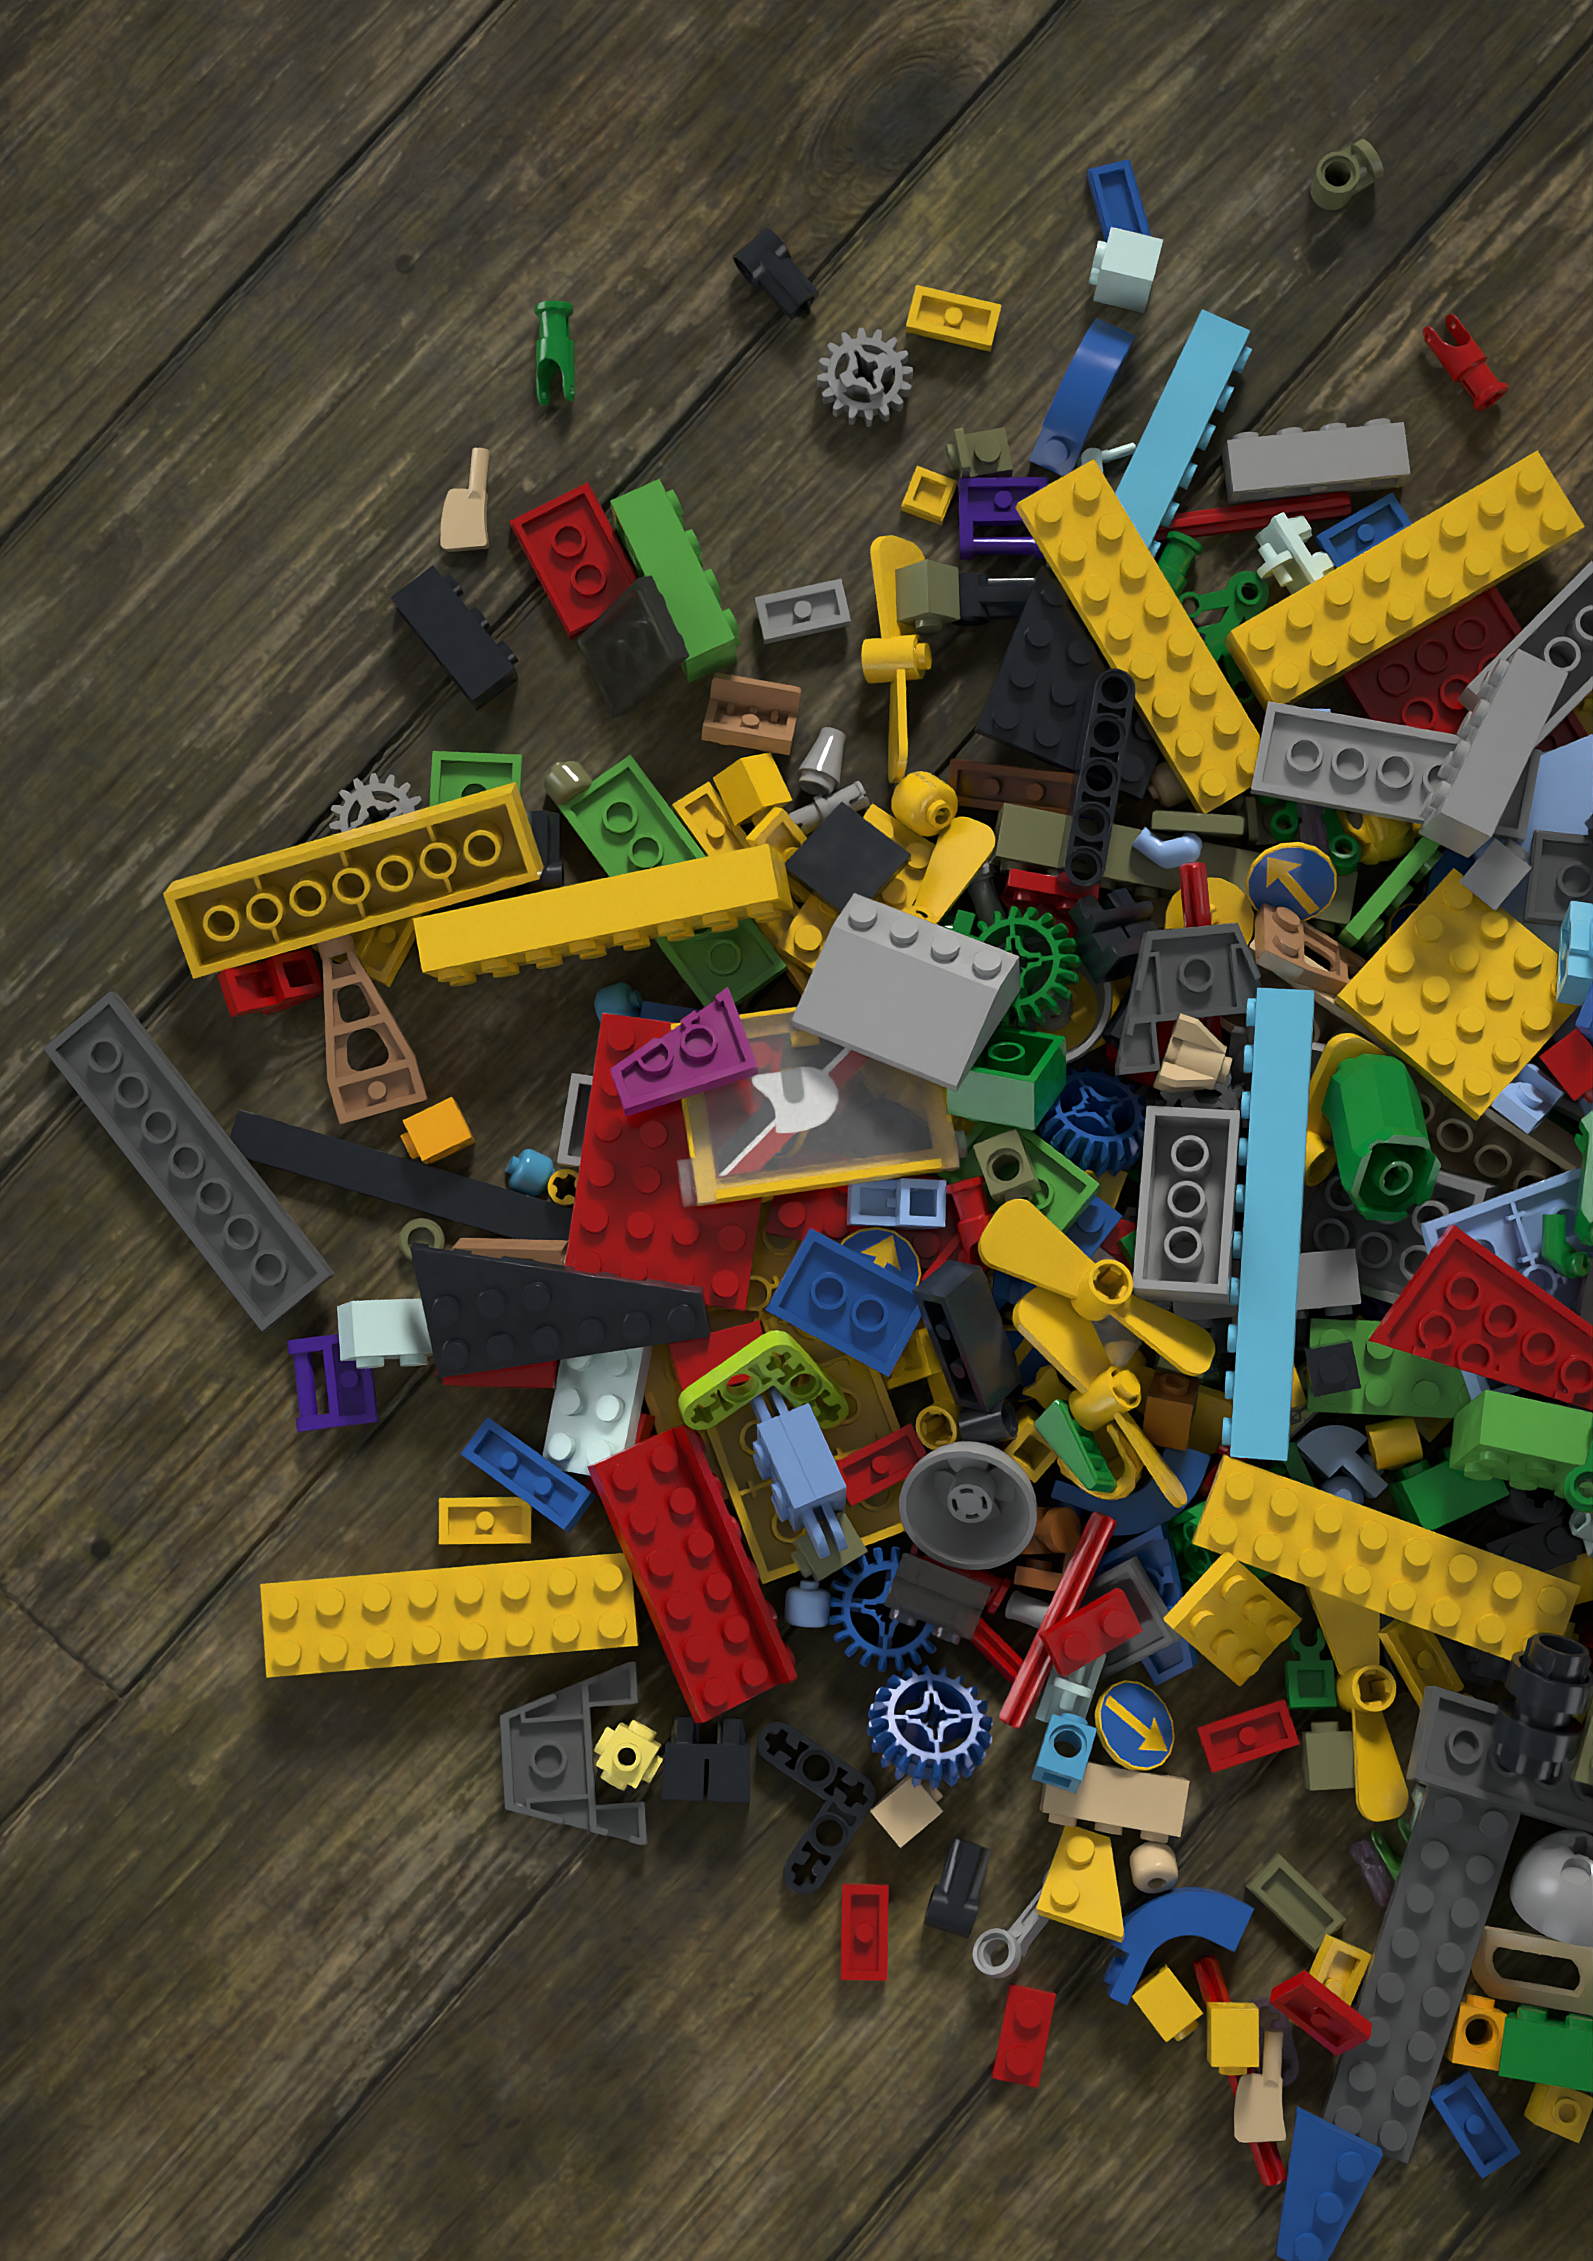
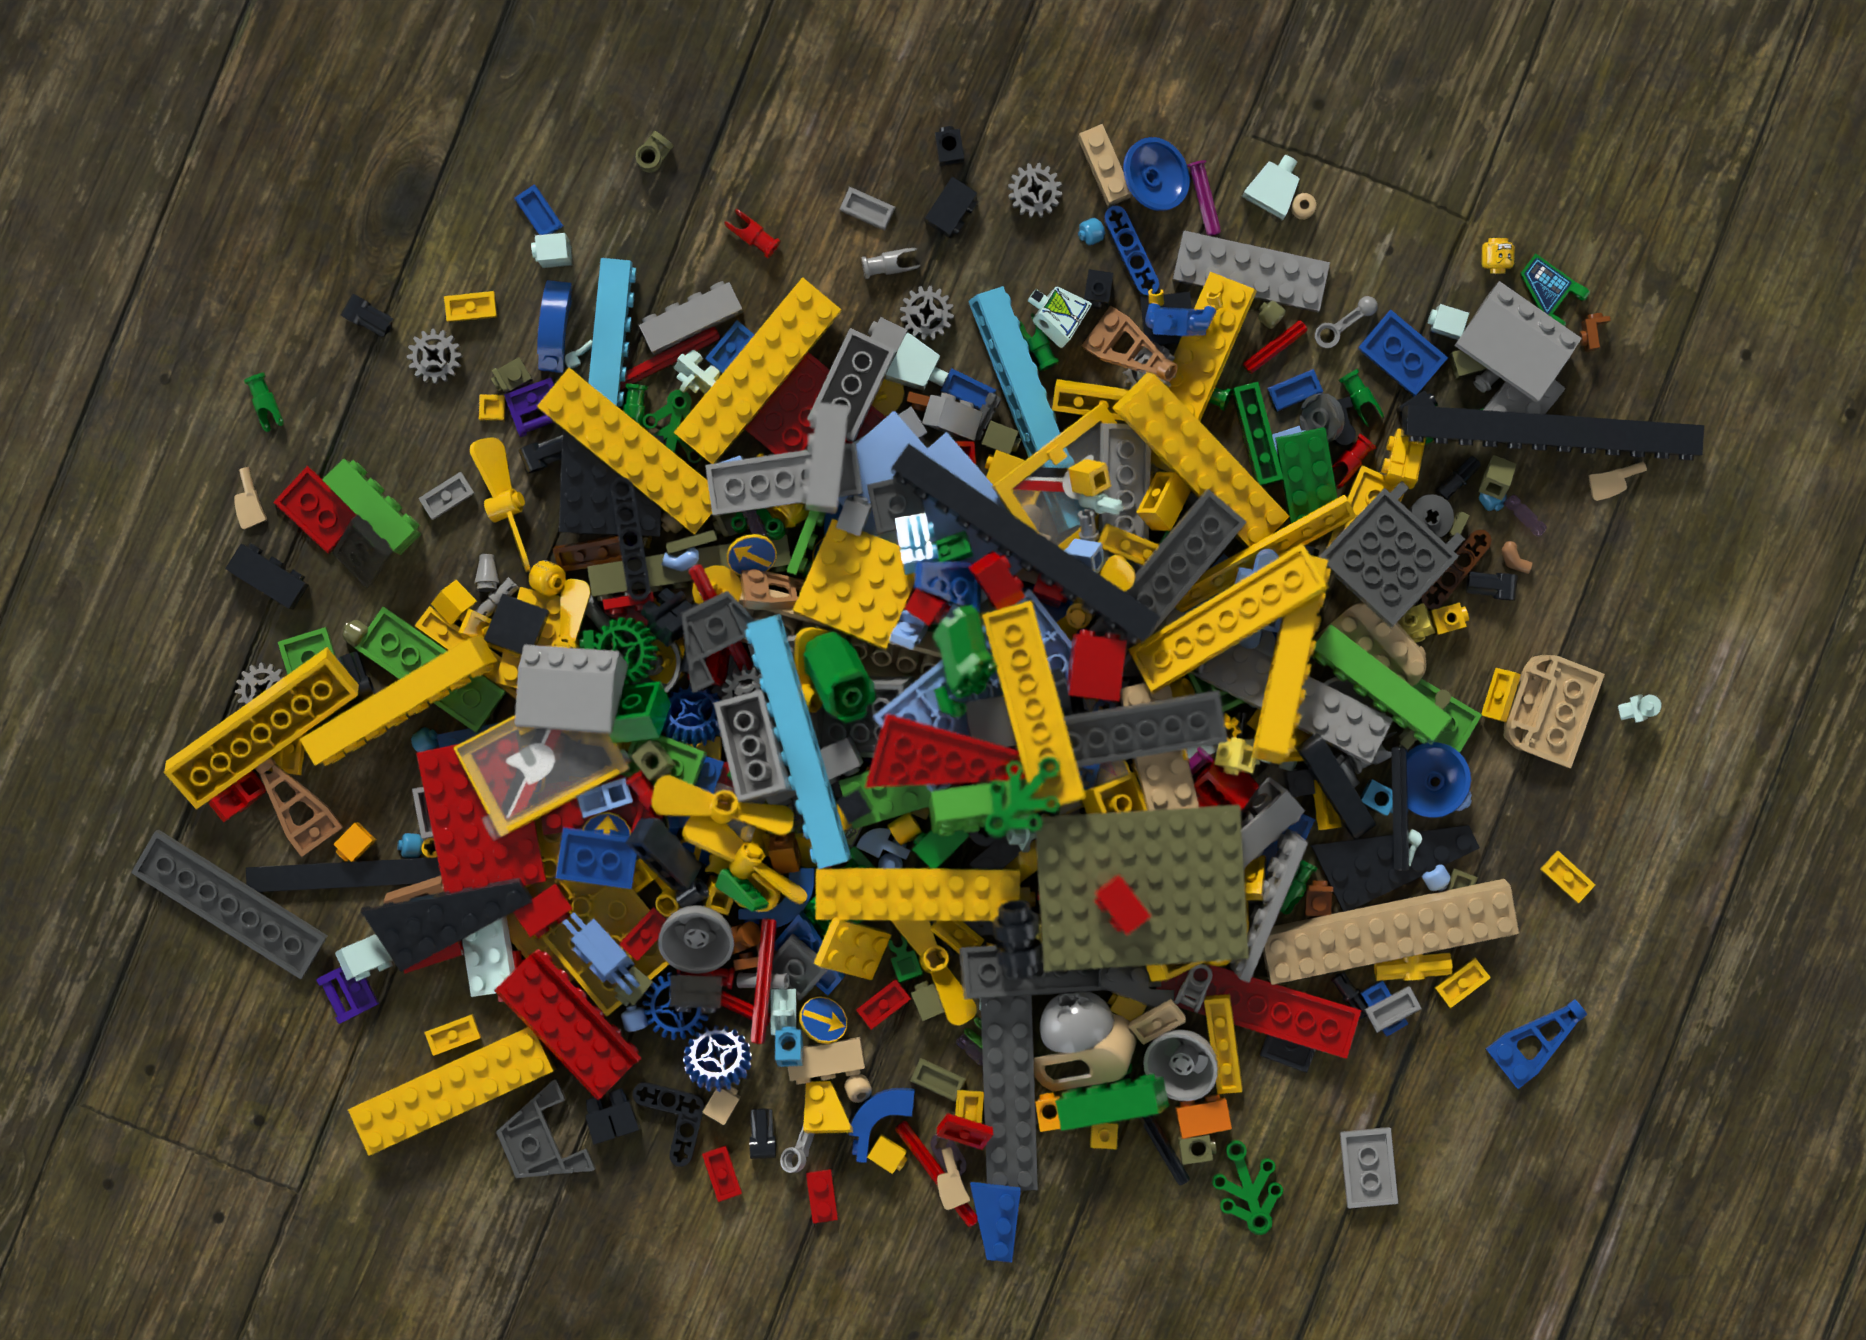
camera: 20 degrees left, 5 degrees up
olive tile [399,1218,446,1262] -> none
blue plate [461,1417,596,1534] -> none
light yellow brick [593,1720,663,1791] -> none
magenta wing [610,987,759,1117] -> none
lime beam [678,1330,849,1430] -> none
medium nougat bracket [701,673,801,755] -> none
olive brick [895,559,960,633] -> none
red plate [1038,1588,1143,1677] -> none
tan brick [1153,1013,1233,1093] -> none
yellow brick [1207,2002,1259,2075] -> none
blue plate [1429,2069,1521,2179] -> none

